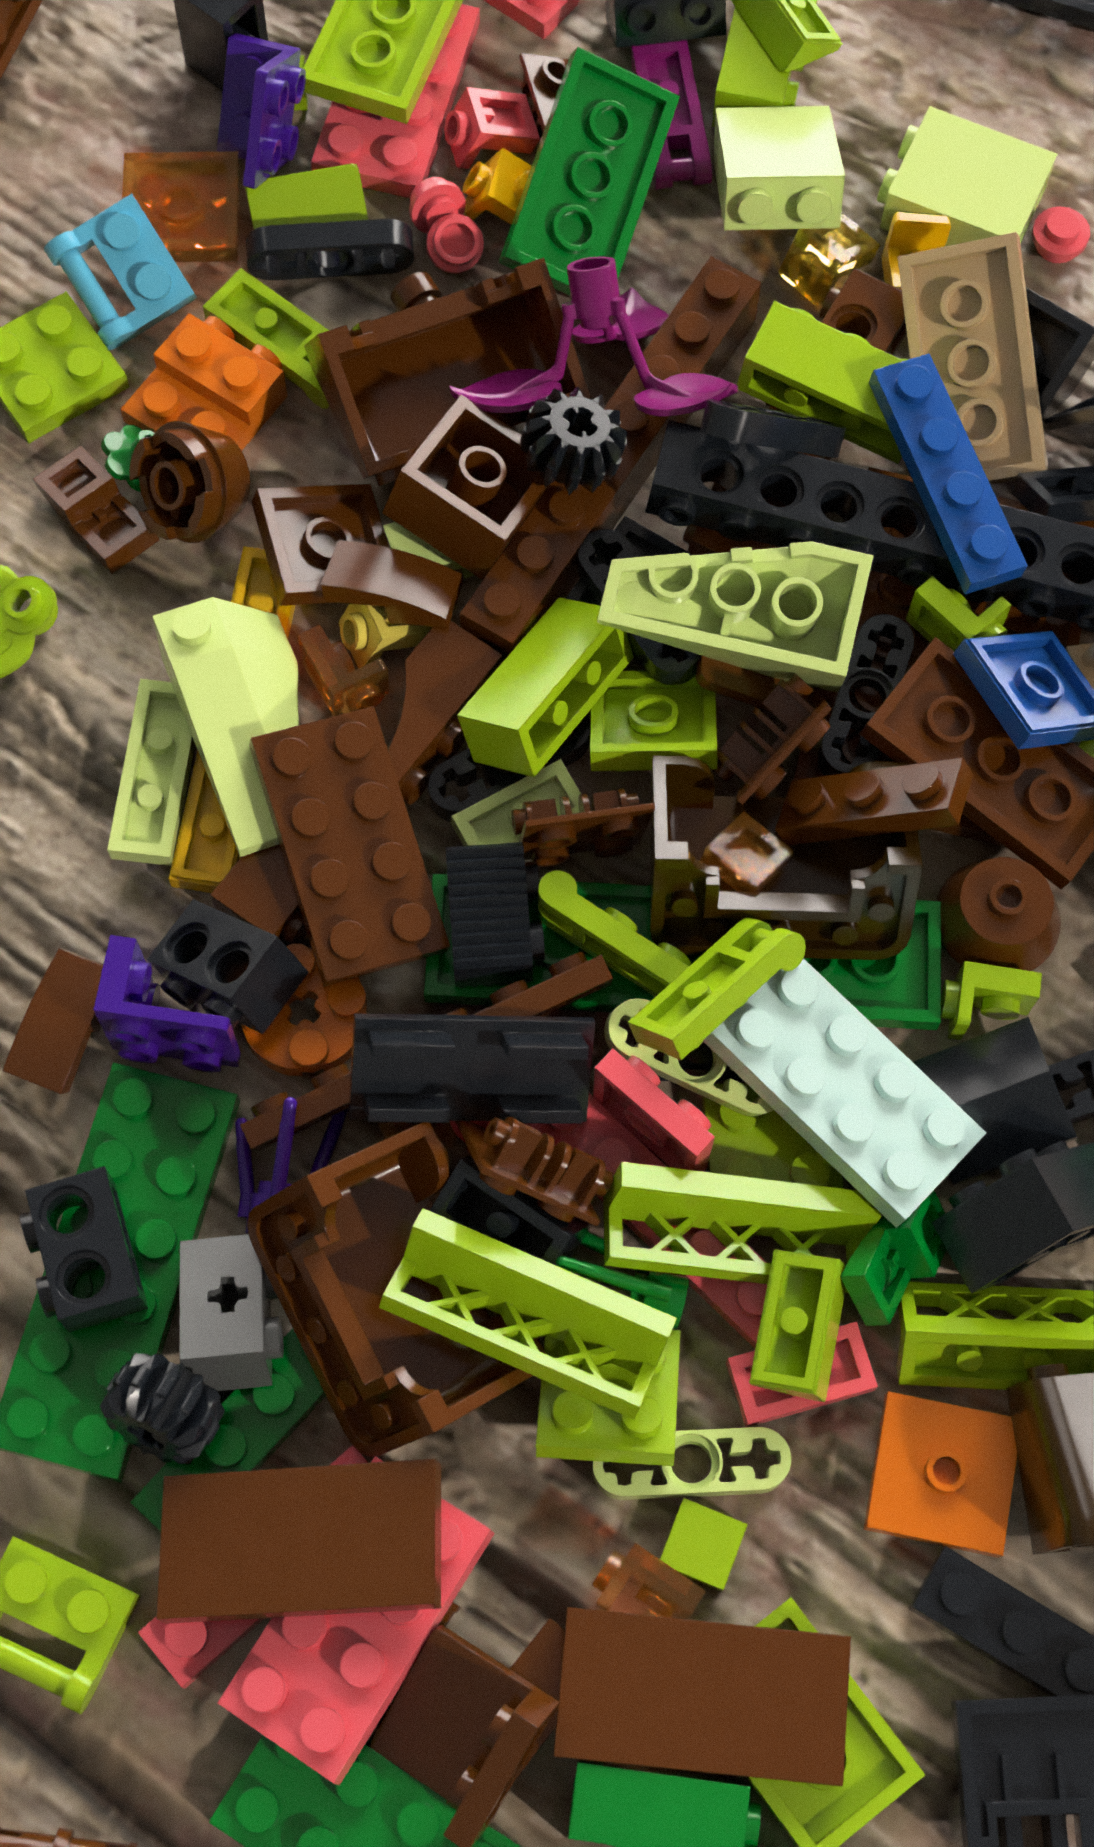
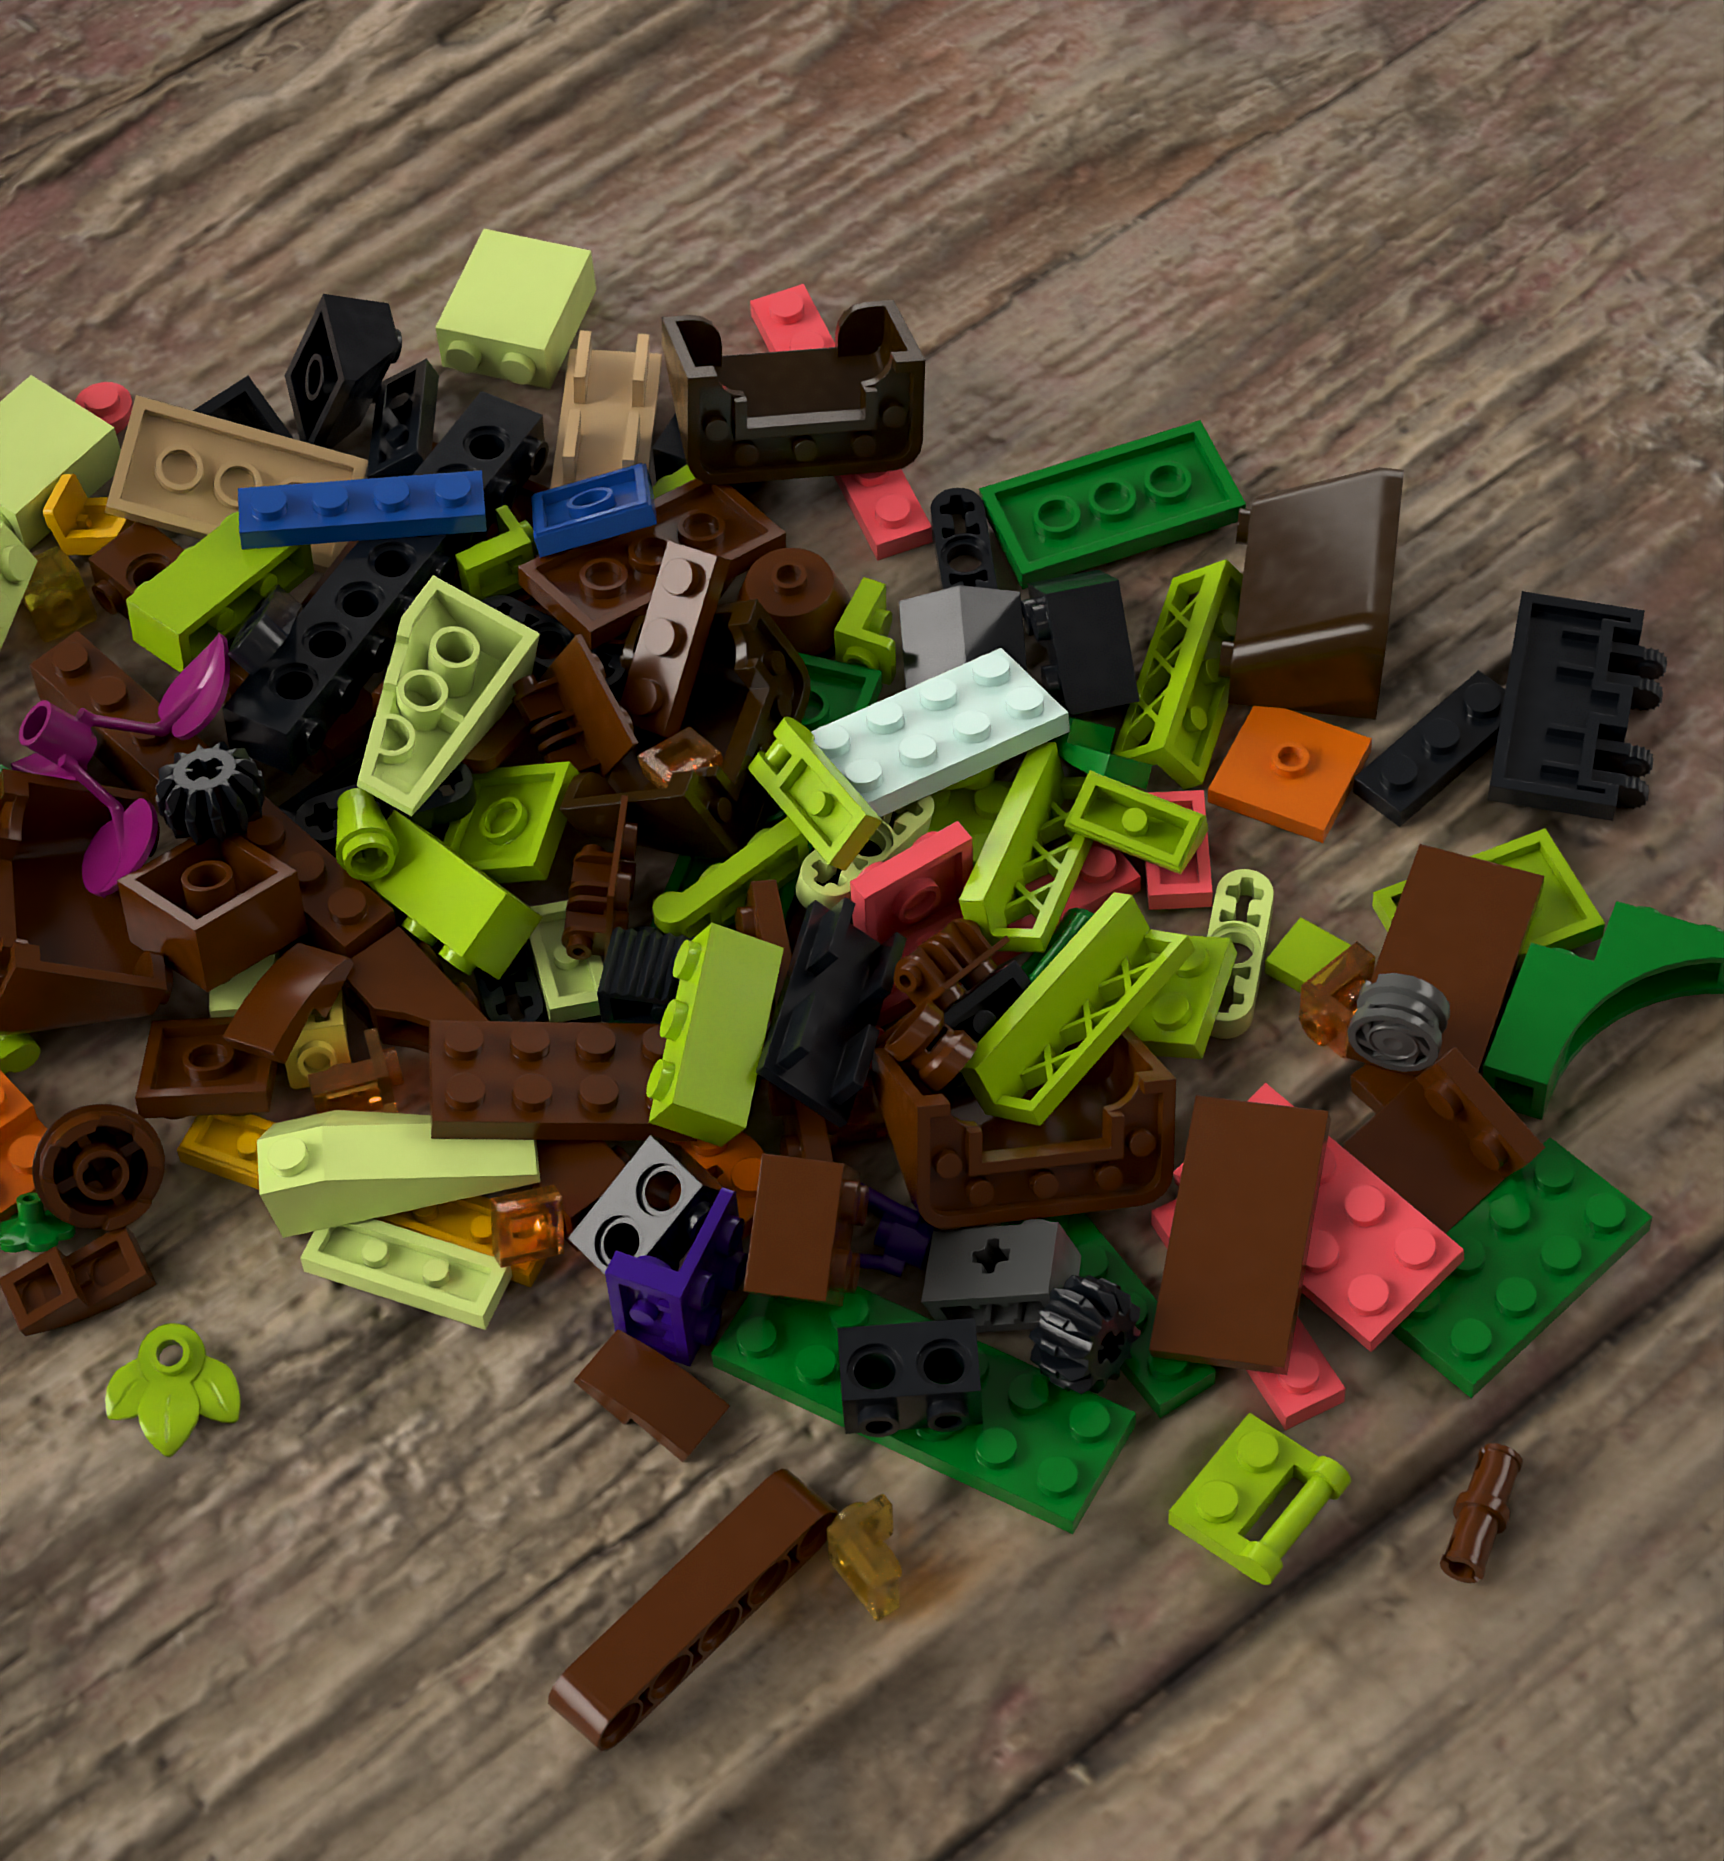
camera: 70 degrees left, 15 degrees down
none -> lime cone [336,788,399,881]
none -> clear orange plate [490,1185,564,1268]
none -> lime brick [646,923,784,1147]
none -> reddish brown brick [743,1153,869,1307]
none -> reddish brown wheel [884,999,978,1093]
none -> dark grey wheel [1348,973,1451,1072]

